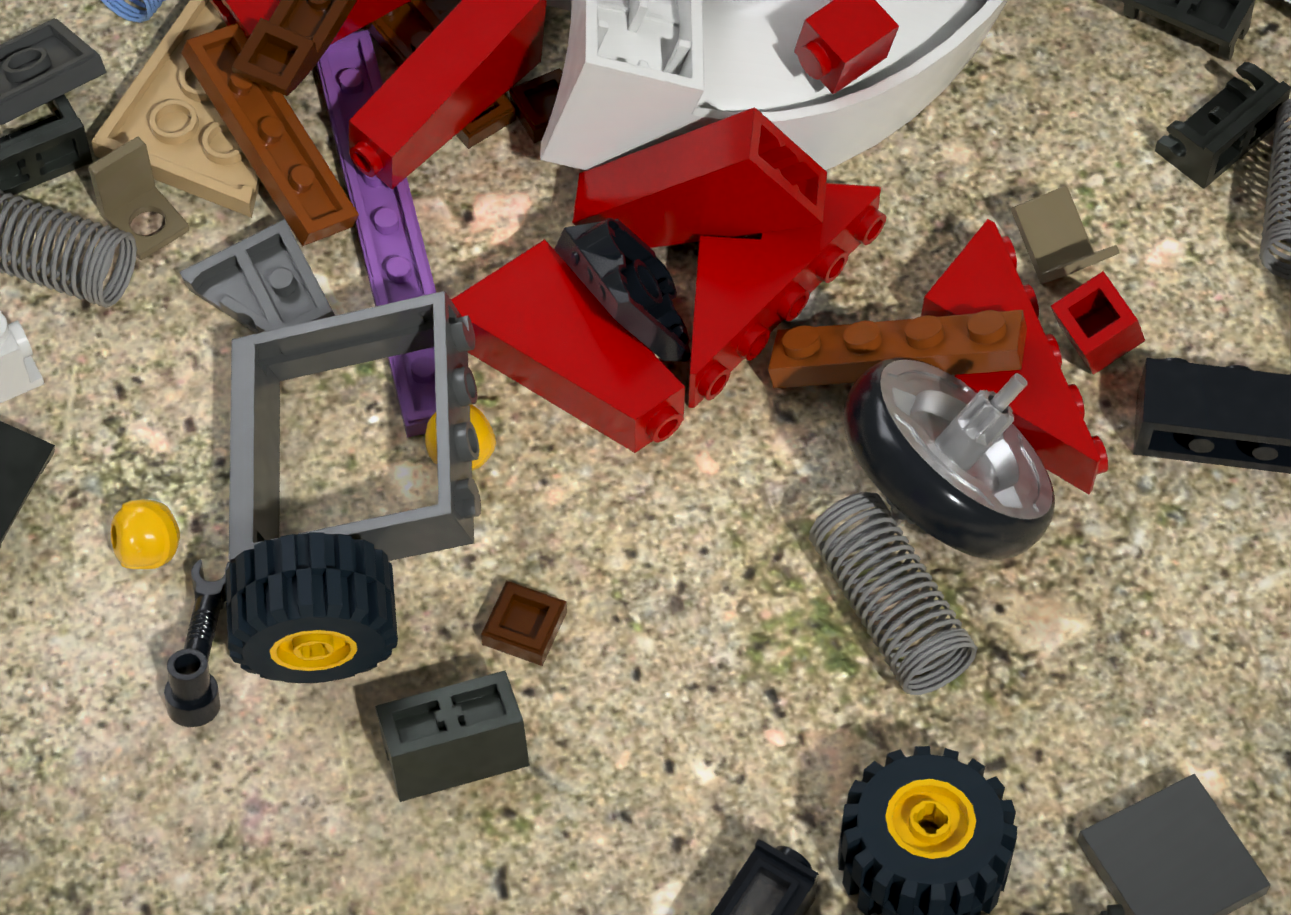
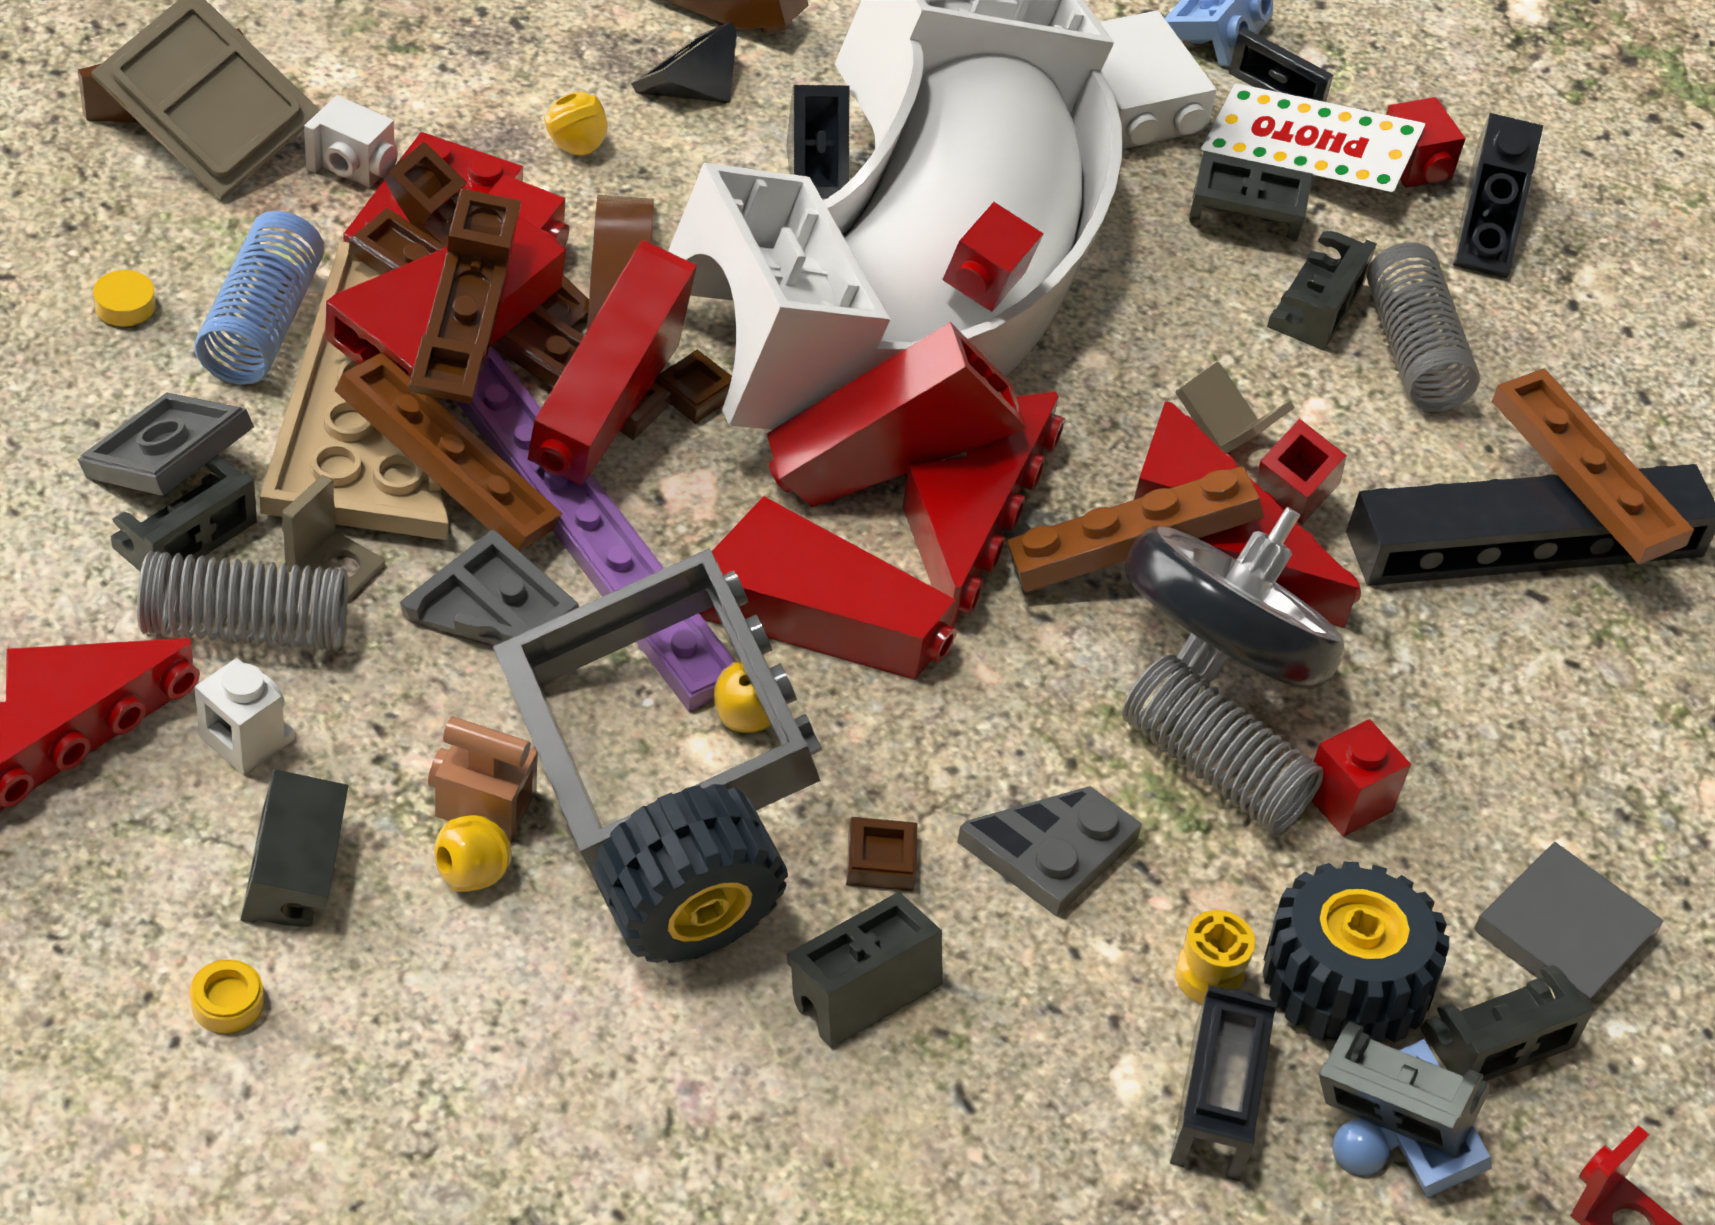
camera: 25 degrees left, 10 degrees down
black brick [164,559,231,727] -> none
black slope [554,218,691,362] -> none
none -> nougat brick [428,716,538,842]
none -> dark grey wing [957,786,1142,917]
none -> yellow wheel [1175,909,1256,1004]
none -> red brick [1311,719,1411,837]

